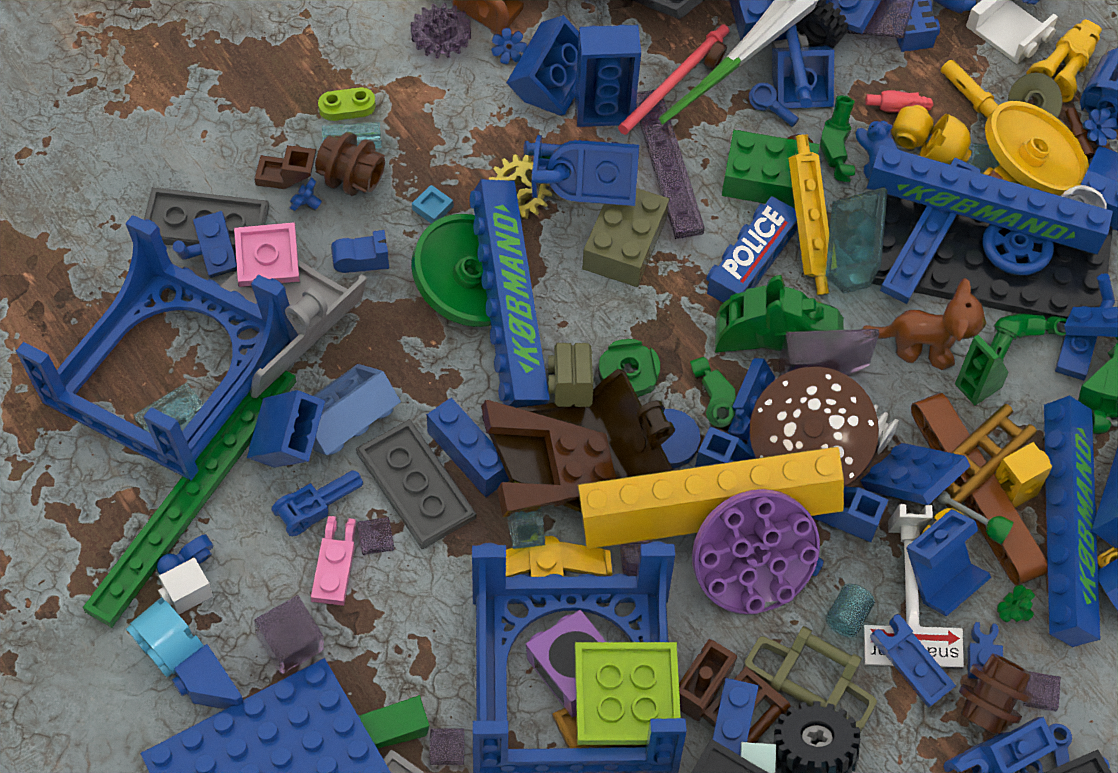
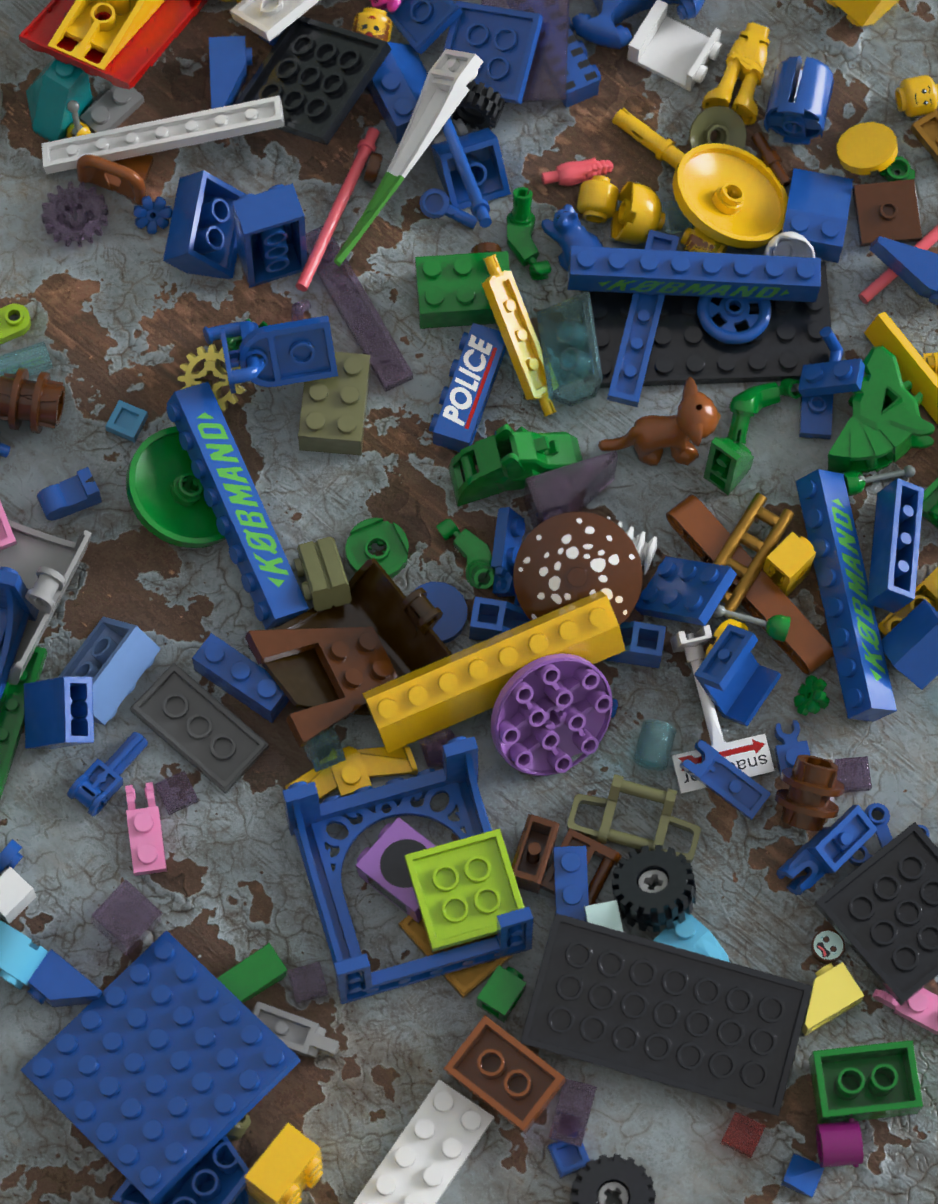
camera: 15 degrees left, 10 degrees up
blue plant [1082,108,1117,146] -> none

